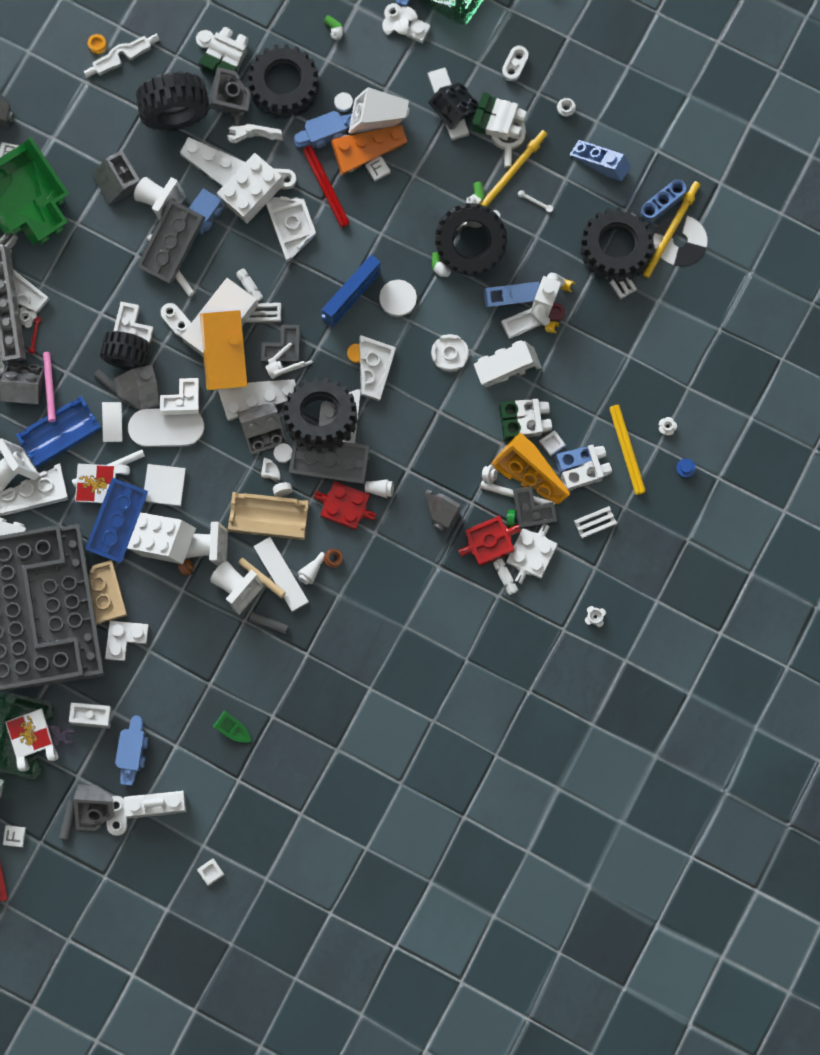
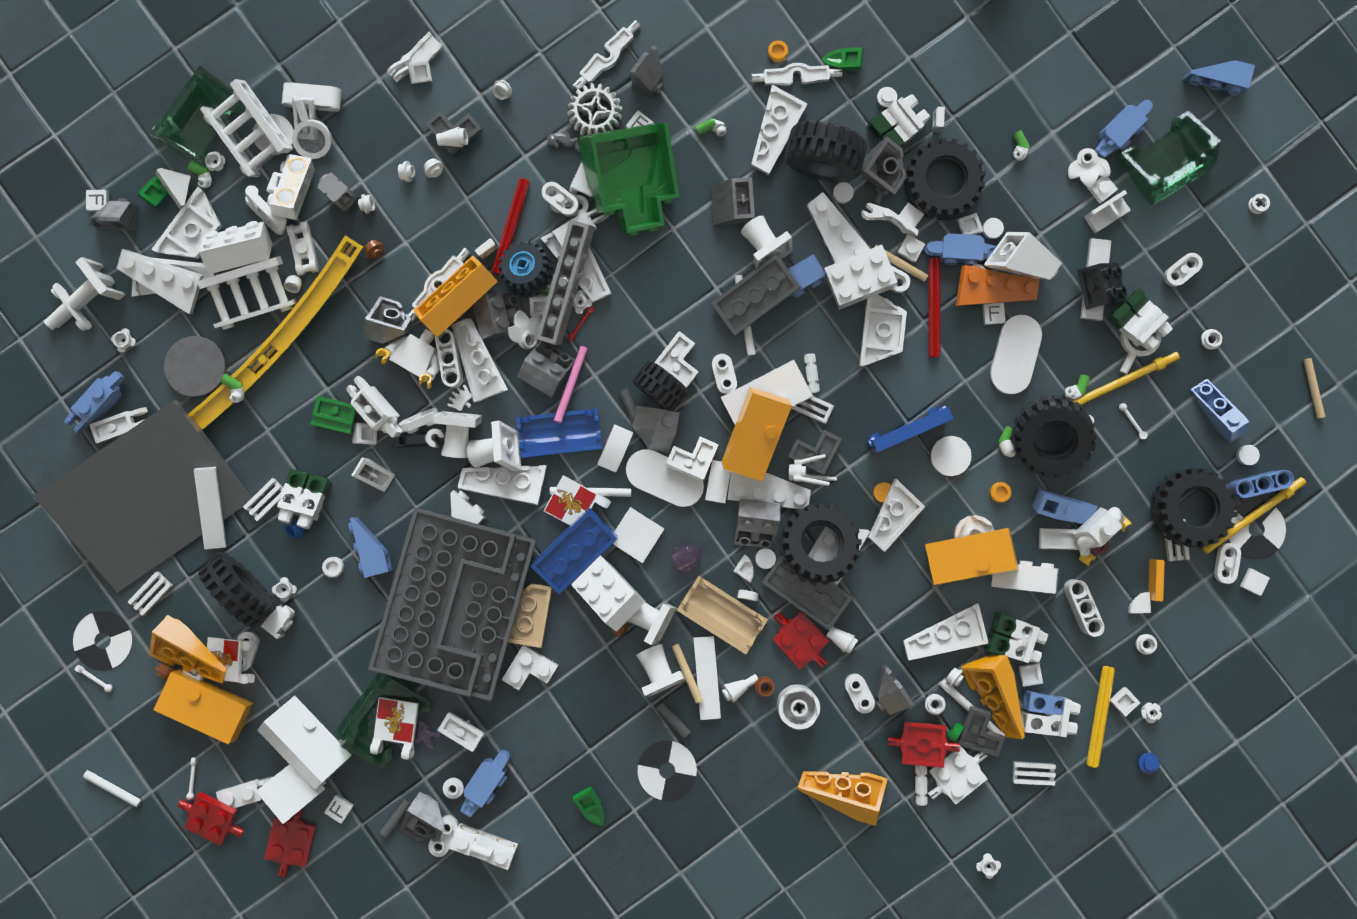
camera: 25 degrees right, 10 degrees up
none -> white plate [443,778,464,799]
none -> sticker [638,741,697,800]
none -> clear purple head [670,542,702,573]
none -> arm [696,119,727,137]
none -> white tile [705,460,731,503]
none -> white wing [751,85,807,176]
none -> white brick [777,684,820,729]
none -> light orange wedge [798,771,888,826]
none -> green plate [822,47,864,71]
none -> white tile [833,182,854,204]
none -> white plate [844,673,875,713]
none -> tan bar [874,245,928,282]
none -> white plate [897,235,925,263]
none -> white tile [899,202,924,227]
none -> white wing [903,603,989,661]
none -> light orange brick [925,528,1019,585]
none -> white plate [925,694,946,715]
none -> white tile [932,107,945,133]
none -> white tile [957,213,983,235]
none -> light orange tile [989,482,1011,502]
none -> white tile [990,315,1042,395]
none -> white beam [1063,579,1105,637]
none -> white panel [1084,190,1131,233]
none -> white plate [1110,687,1140,717]
none -> white tile [1128,592,1151,613]
none -> white plate [1136,634,1157,655]
none -> light orange tile [1148,559,1165,601]
none -> white plate [1214,543,1241,584]
none -> white tile [1236,445,1260,466]
none -> white tile [1240,568,1270,596]
none -> tan bar [1303,358,1326,419]

